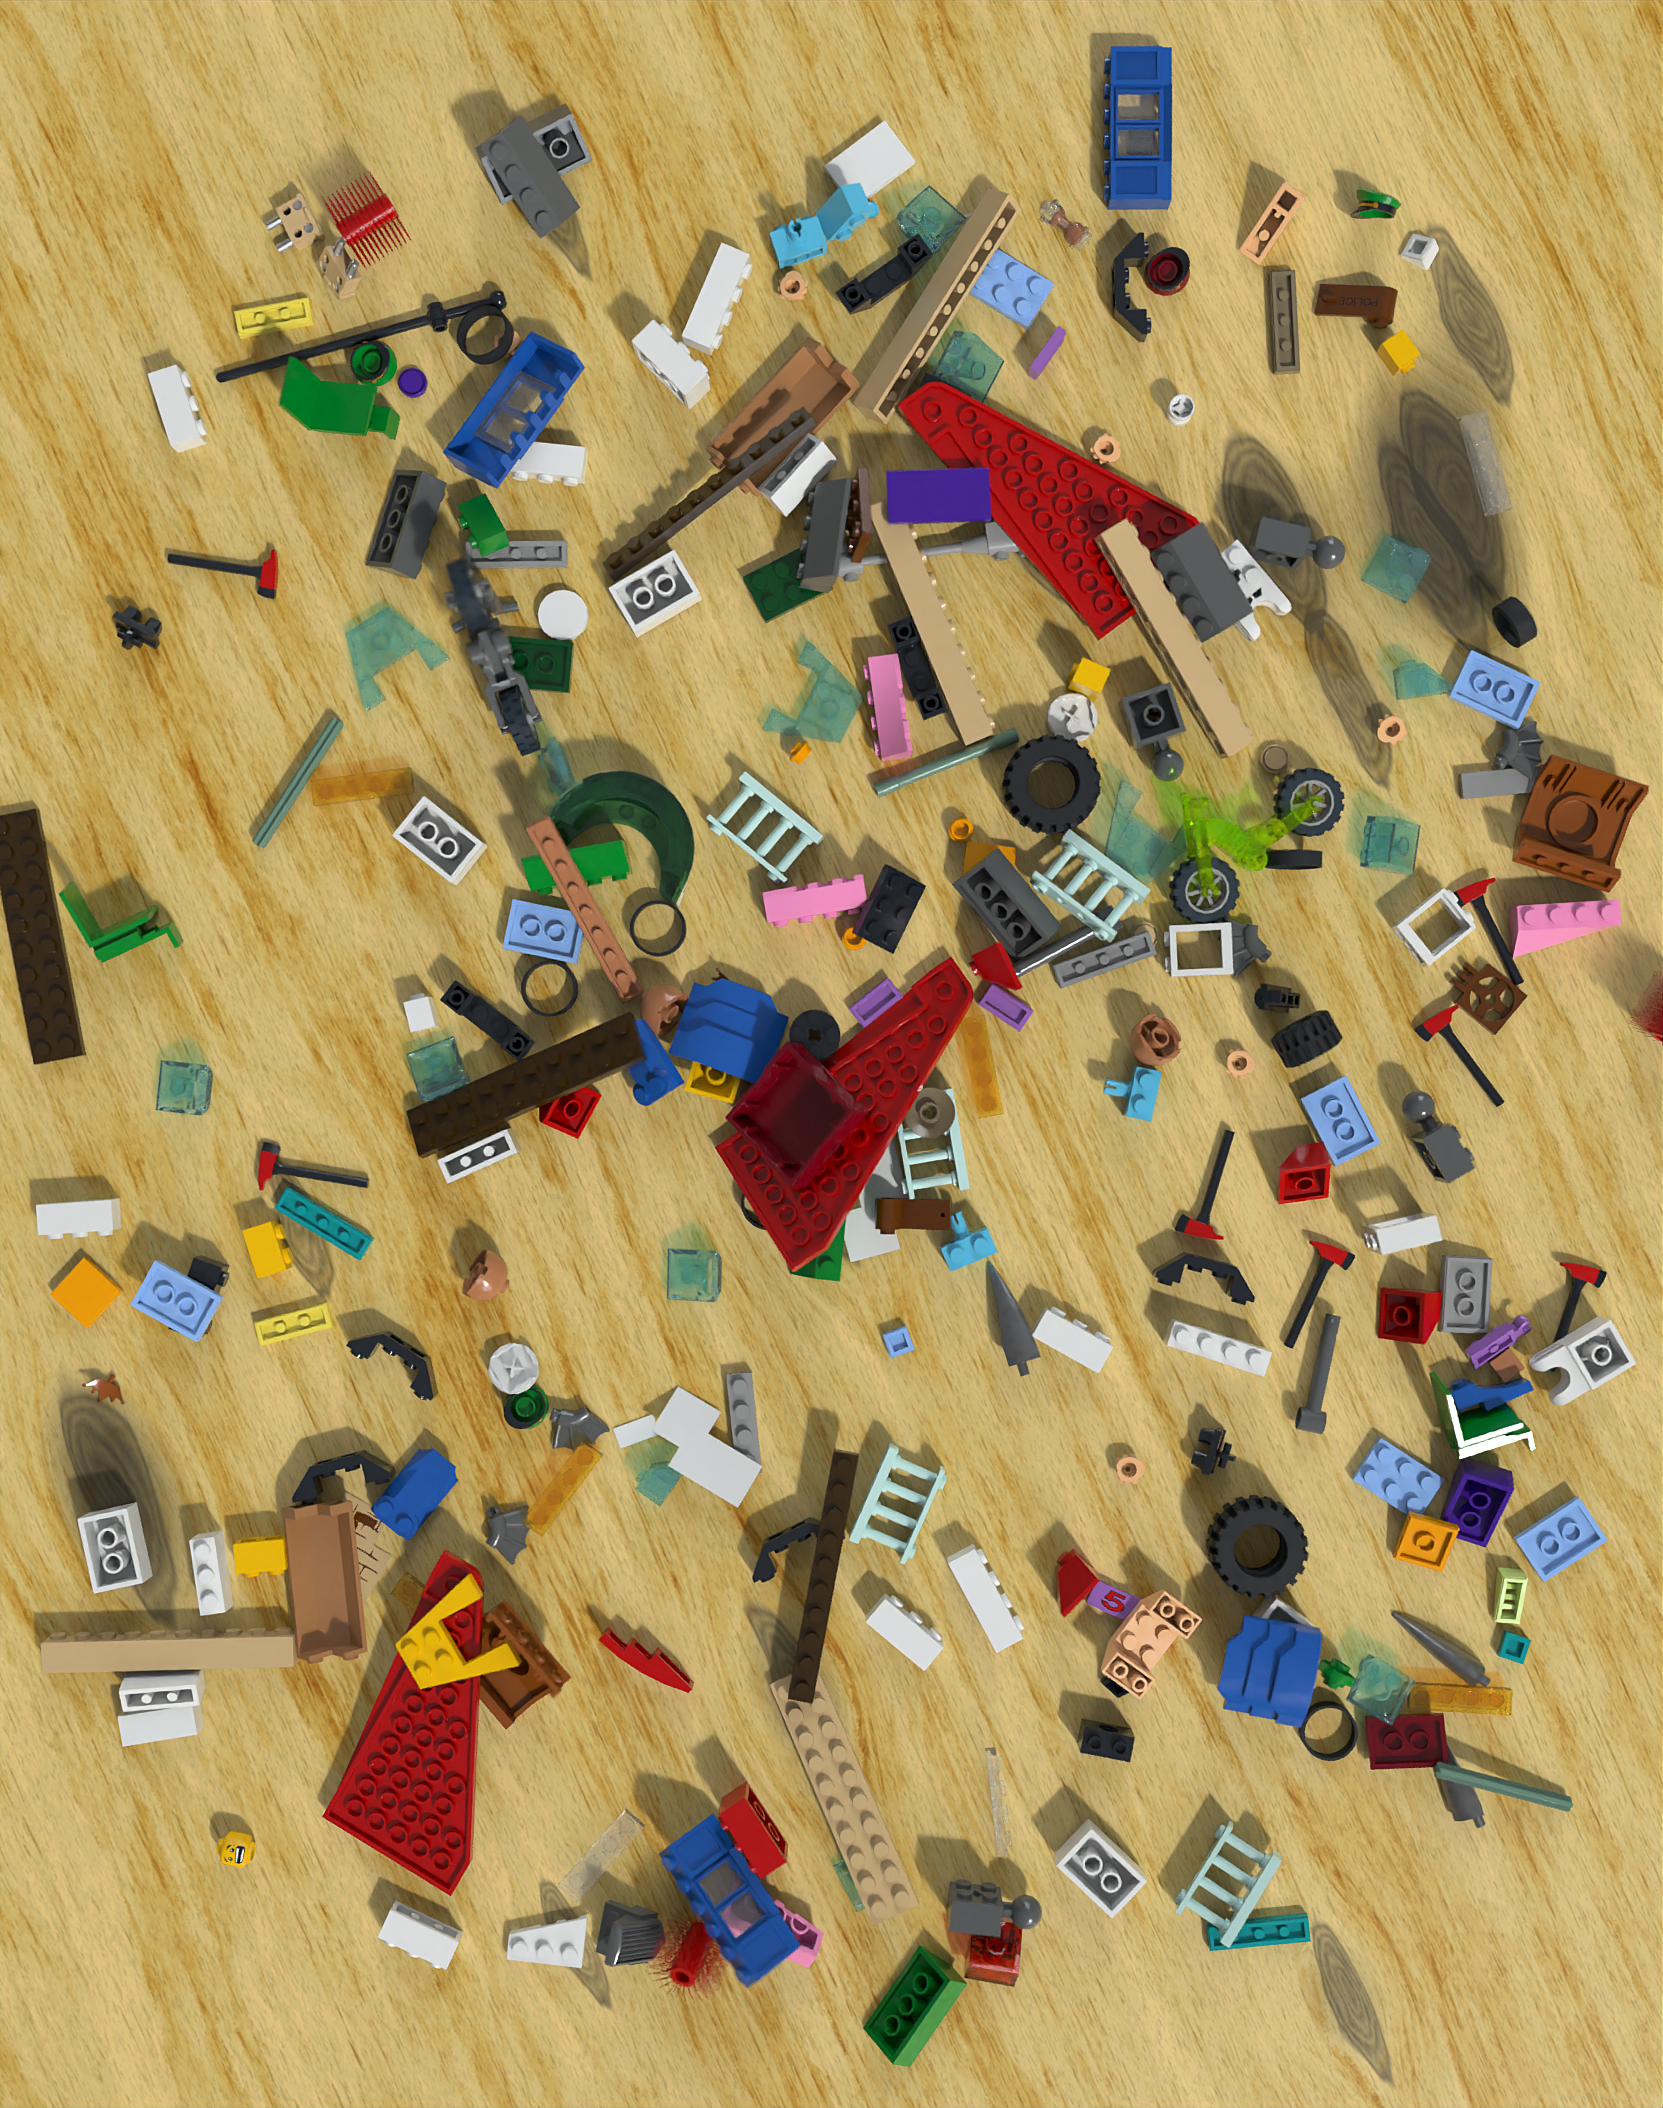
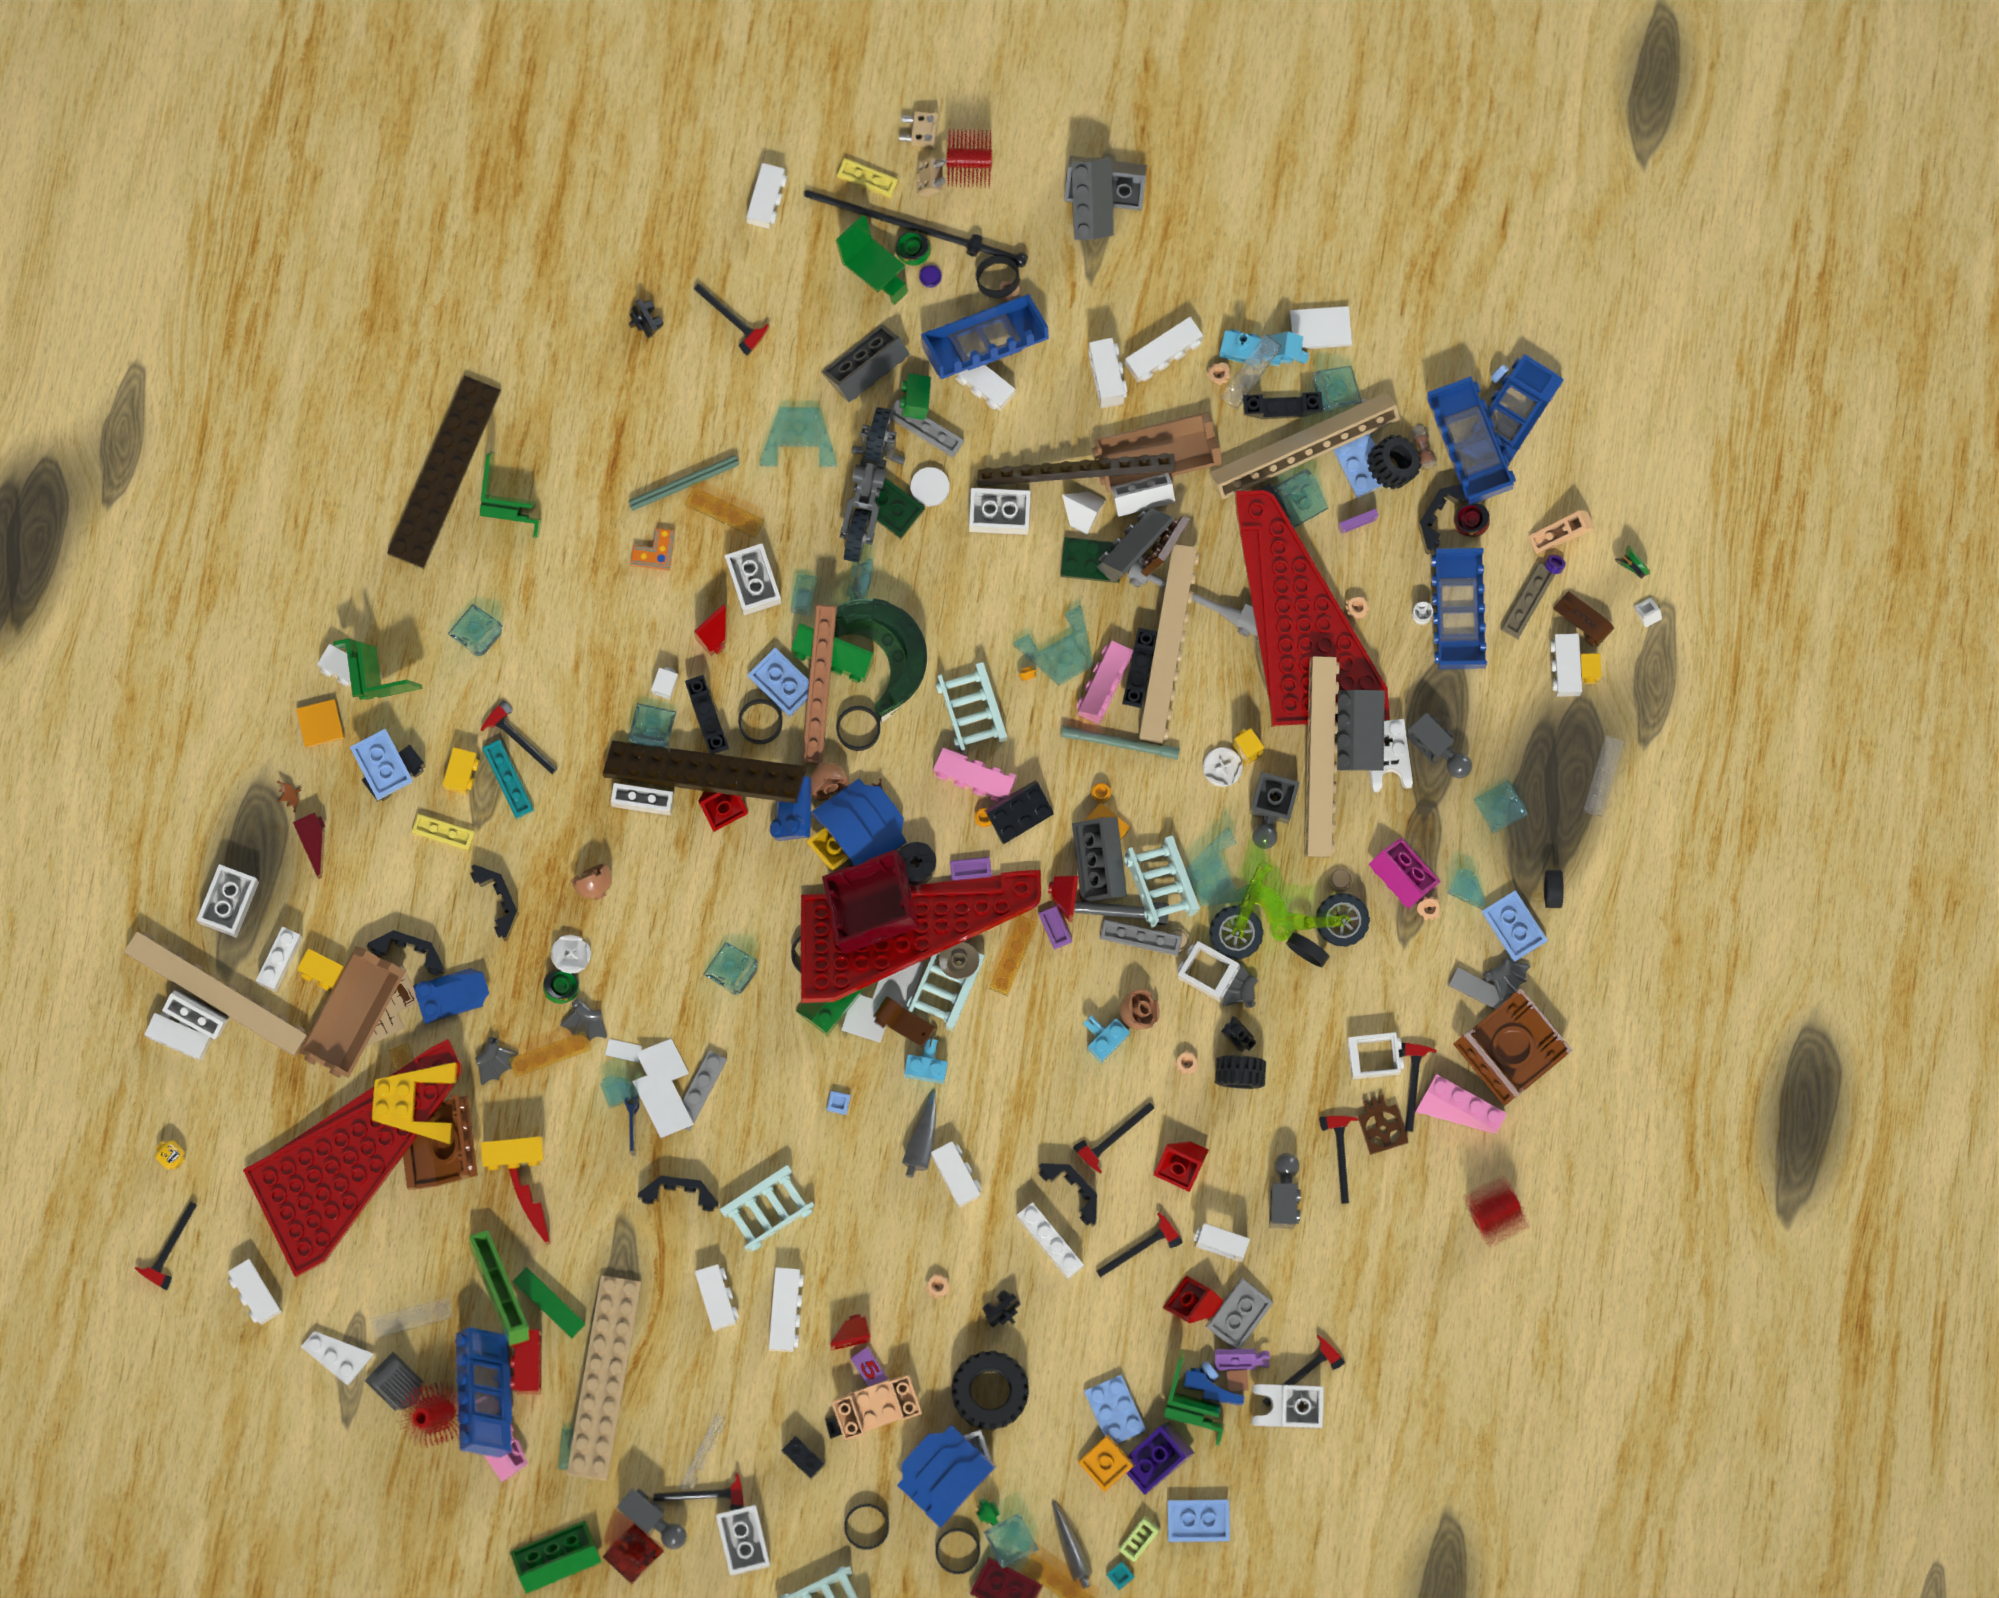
camera: 25 degrees right, 10 degrees down
dark brown plate [788,1449,859,1704] -> none
dark purple tile [886,468,991,525] -> none
black tyre [1002,734,1101,835] -> none
dark grey piece [1295,1313,1341,1434] -> none
light blue plate [1299,1076,1381,1167] -> none
clear light blue slope [1360,816,1421,875] -> none
none -> black piece [135,1201,197,1290]
none -> dark red slope [293,812,326,879]
none -> green piece [333,638,423,700]
none -> bright green brick [469,1230,529,1346]
none -> yellow slope [480,1136,545,1171]
none -> green slope [512,1267,586,1339]
none -> dark blue flag [624,1097,640,1156]
none -> orange tile [630,528,675,571]
none -> black piece [653,1473,744,1511]
none -> red slope [694,605,727,656]
none -> clear light blue slope [791,574,818,616]
none -> black tyre [844,1504,889,1550]
none -> white slope [1062,491,1106,535]
none -> light blue tile [1200,1361,1219,1382]
none -> clear plate [1220,334,1282,409]
none -> black tyre [1367,435,1422,489]
none -> dark pink slope [1368,838,1441,909]
none -> blue window [1426,376,1516,505]
none -> blue window [1431,548,1487,670]
none -> light blue tile [1491,365,1510,384]
none -> dark purple tile [1545,555,1566,574]
none -> white brick [1550,634,1582,697]

